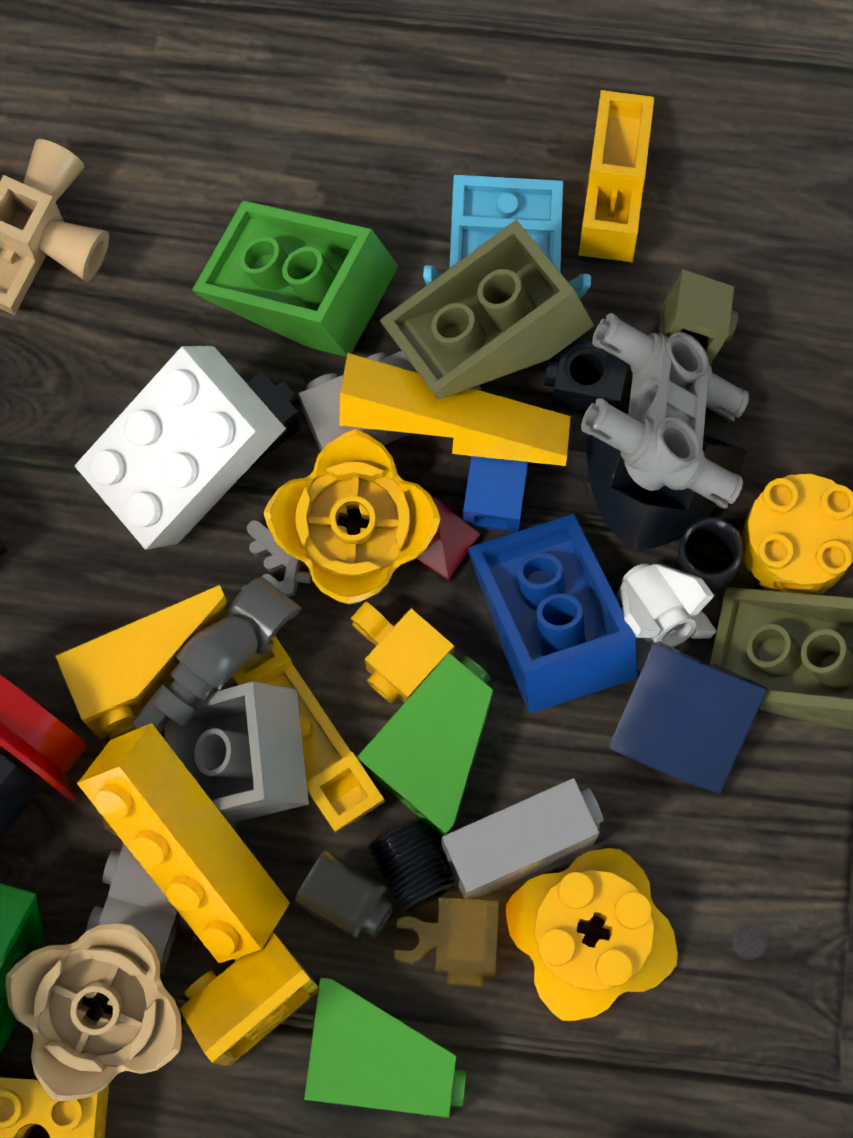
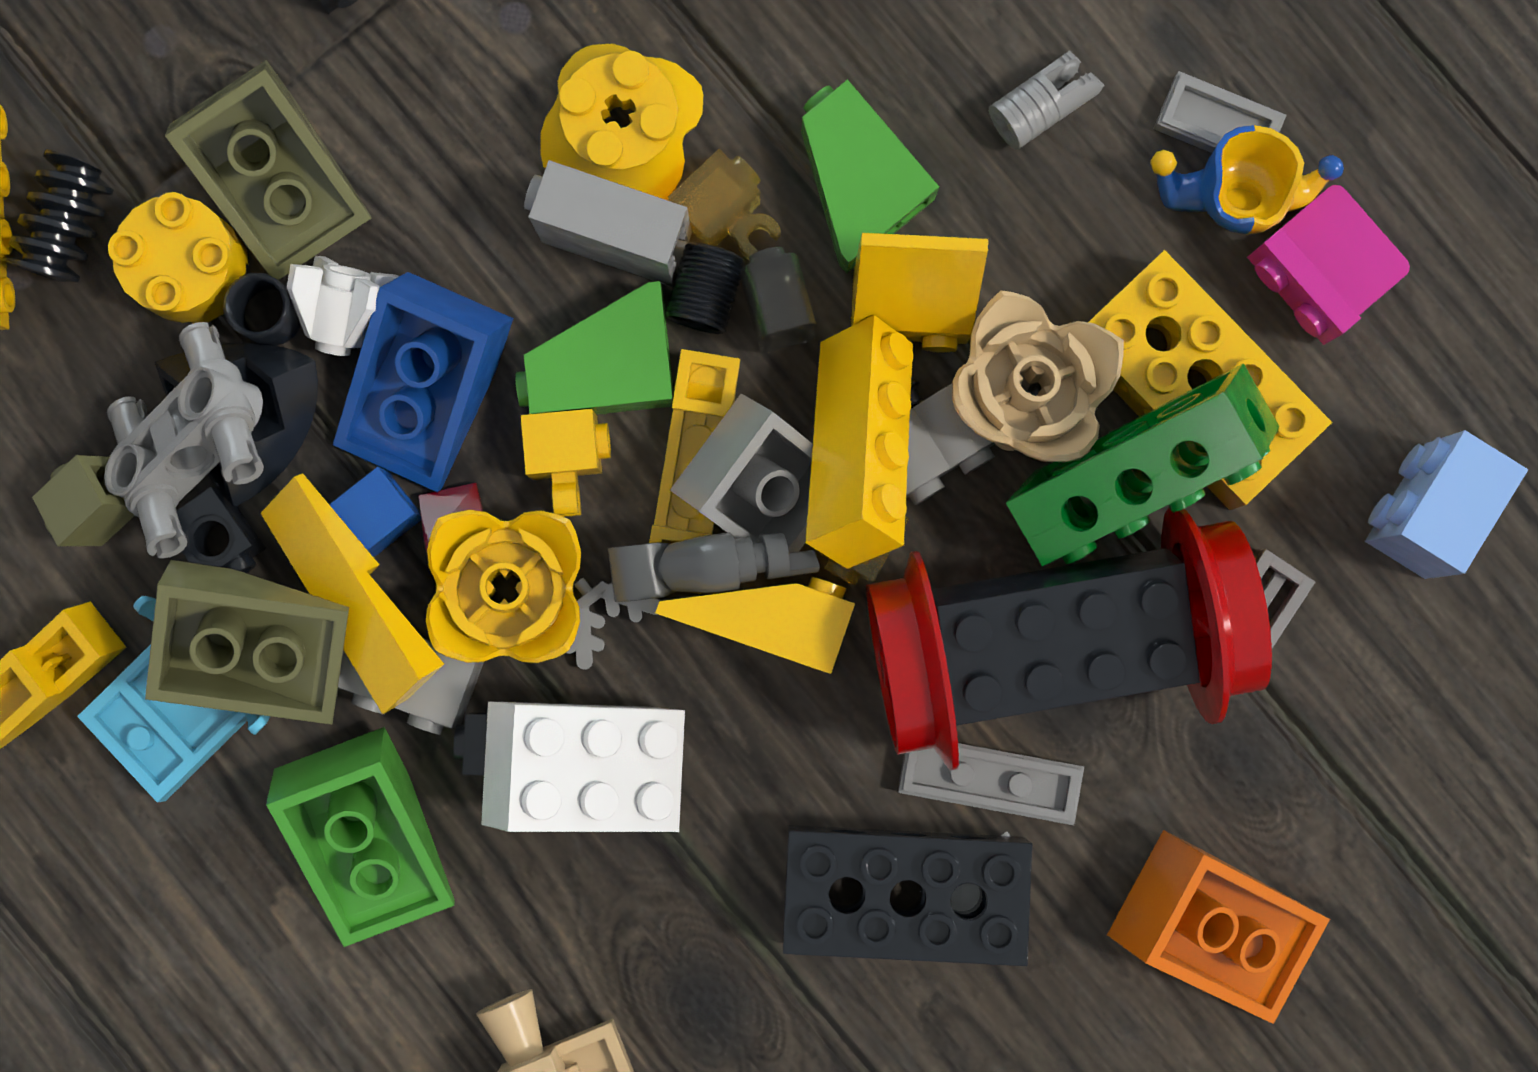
camera: 140 degrees left, 10 degrees up
dark blue slope [608,641,768,794] -> none

